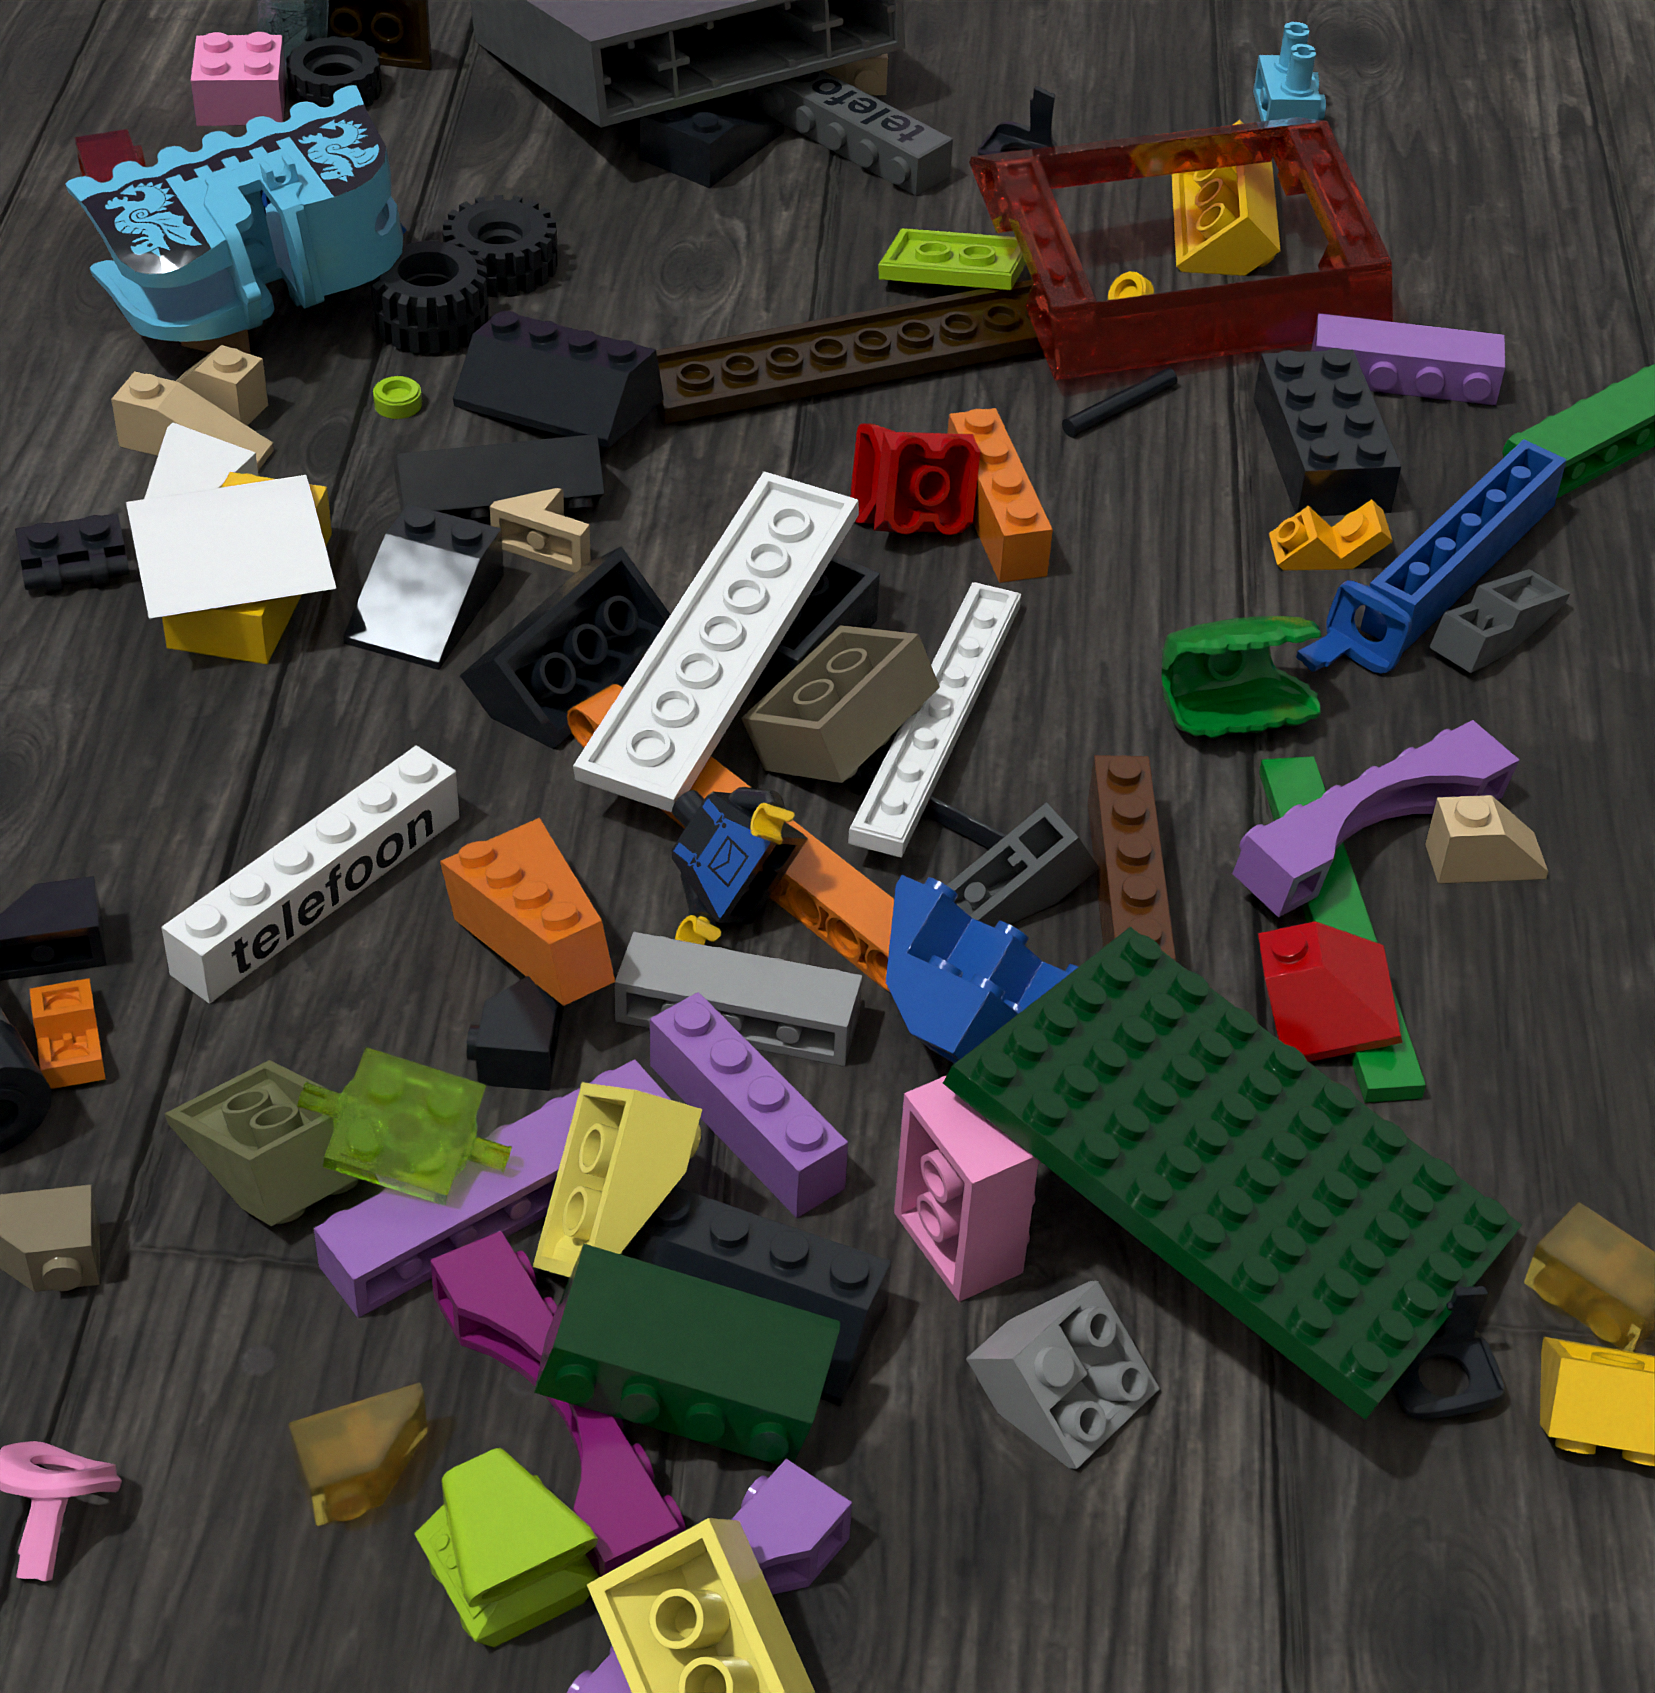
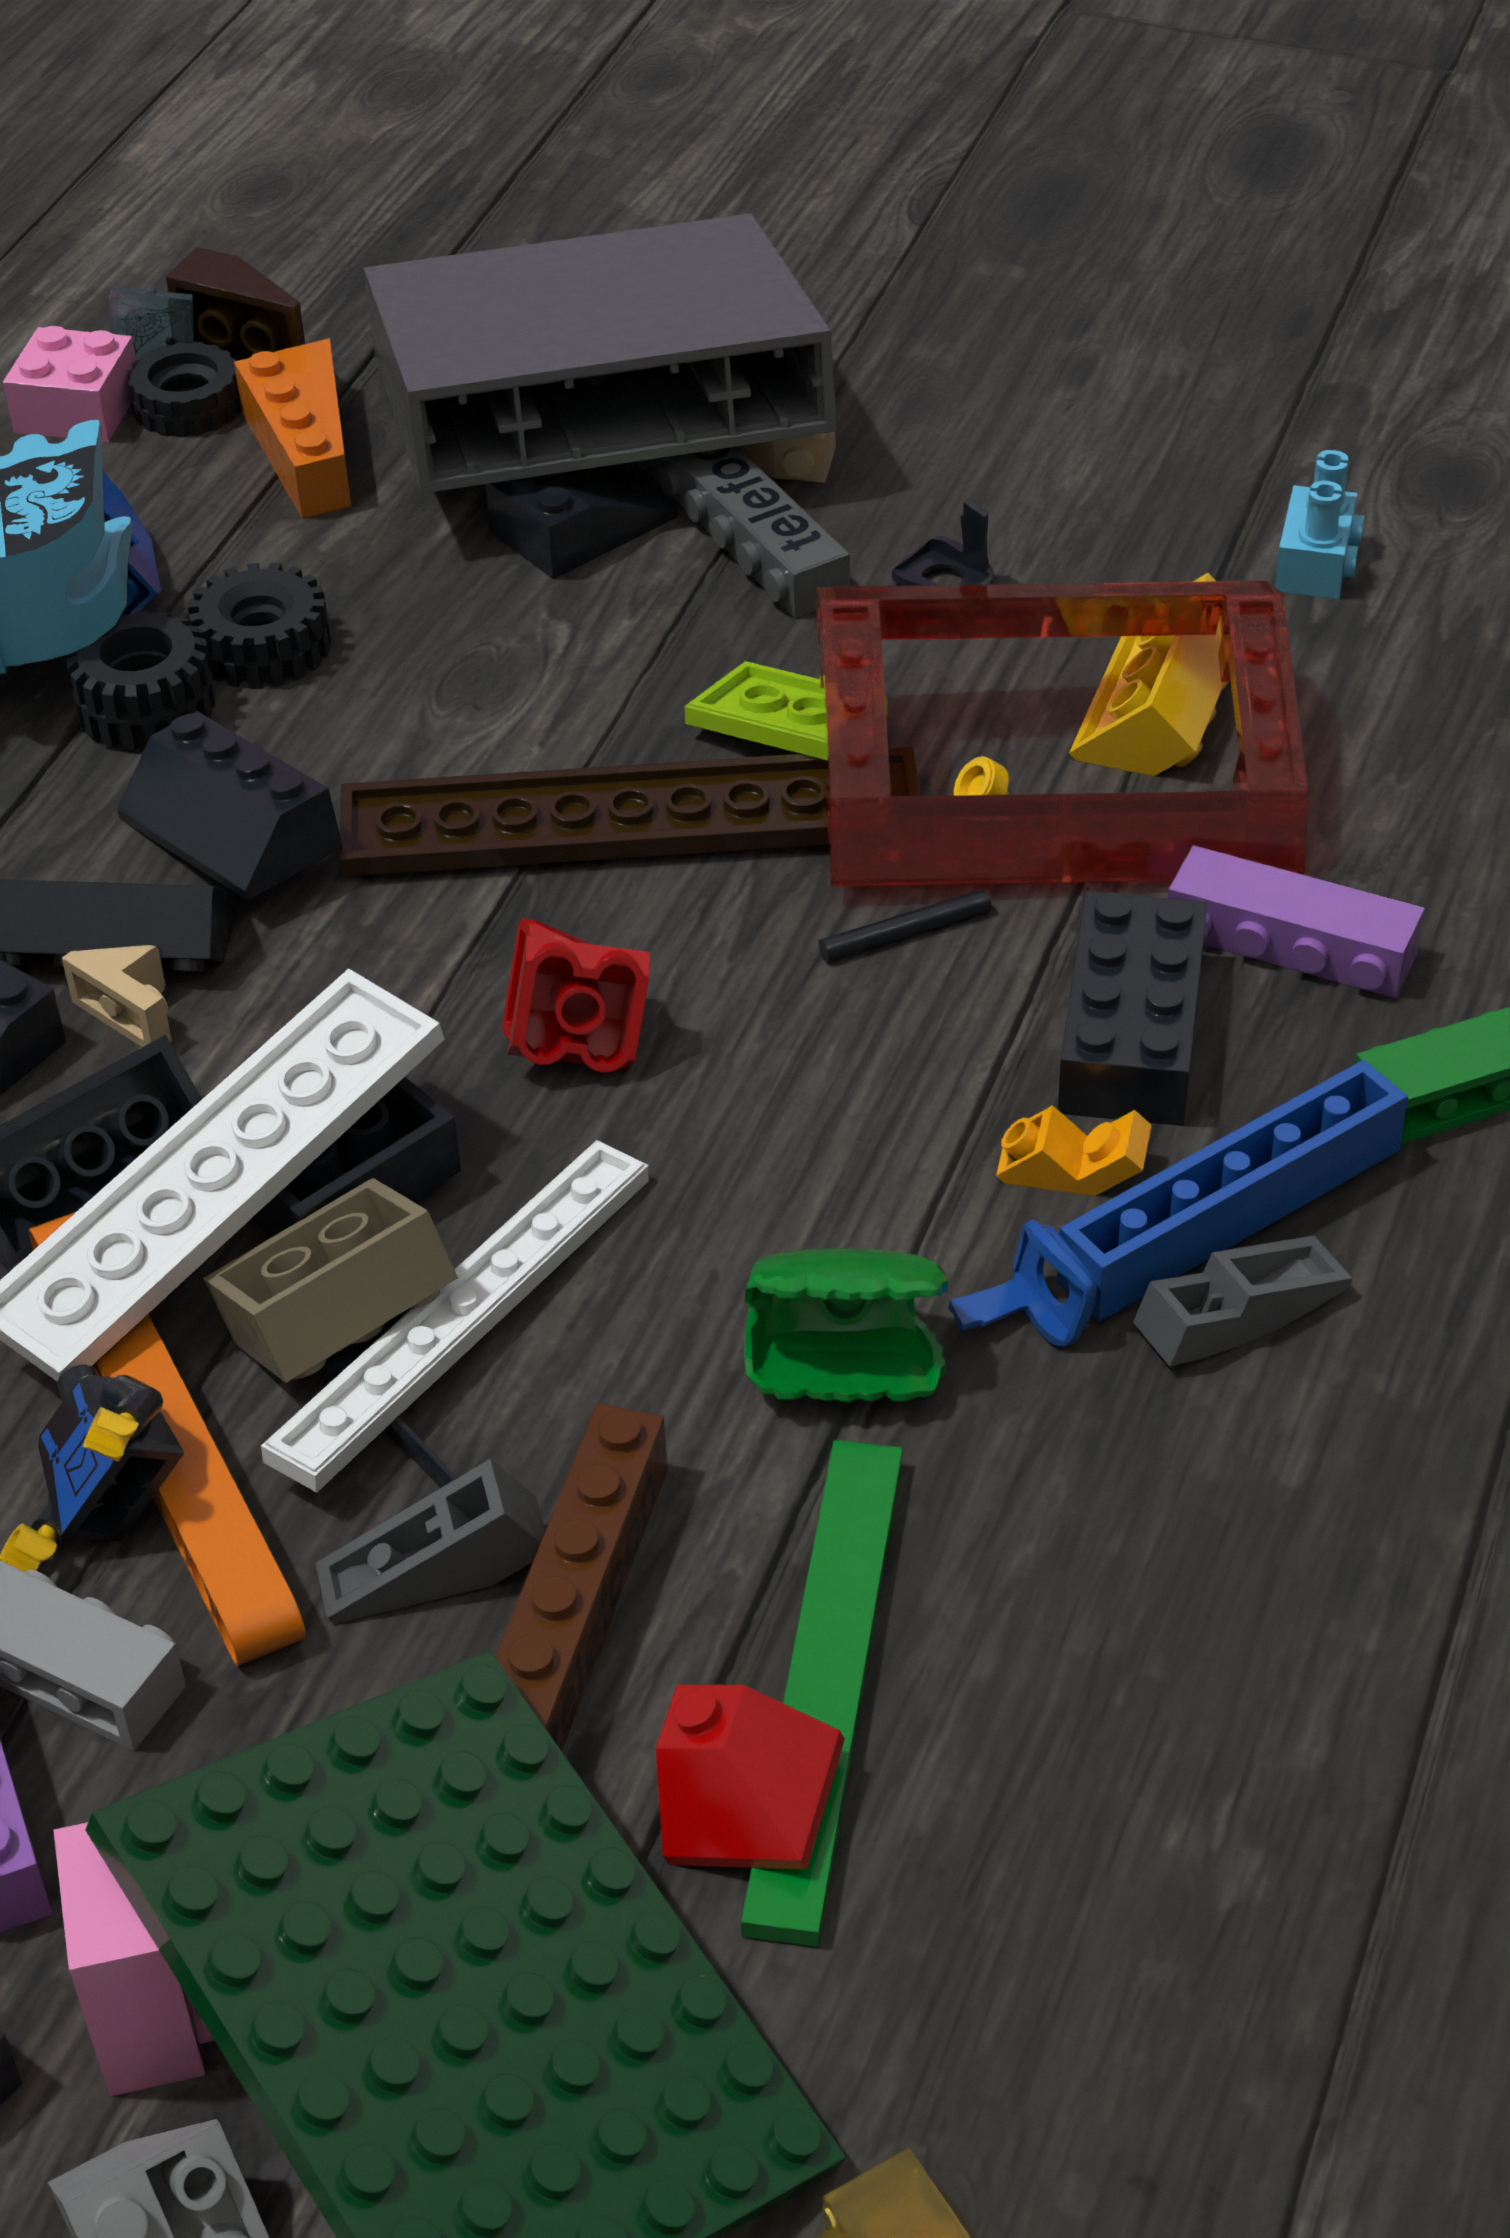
camera: 20 degrees right, 0 degrees up
lime tile [373,376,422,419] -> none
blue brick [886,875,1078,1064] -> none
orange brick [948,408,1053,583] -> none
medium lavender arch [1232,720,1519,917] -> none
tan slope [1425,795,1548,884] -> none
none -> orange wedge [234,338,351,519]

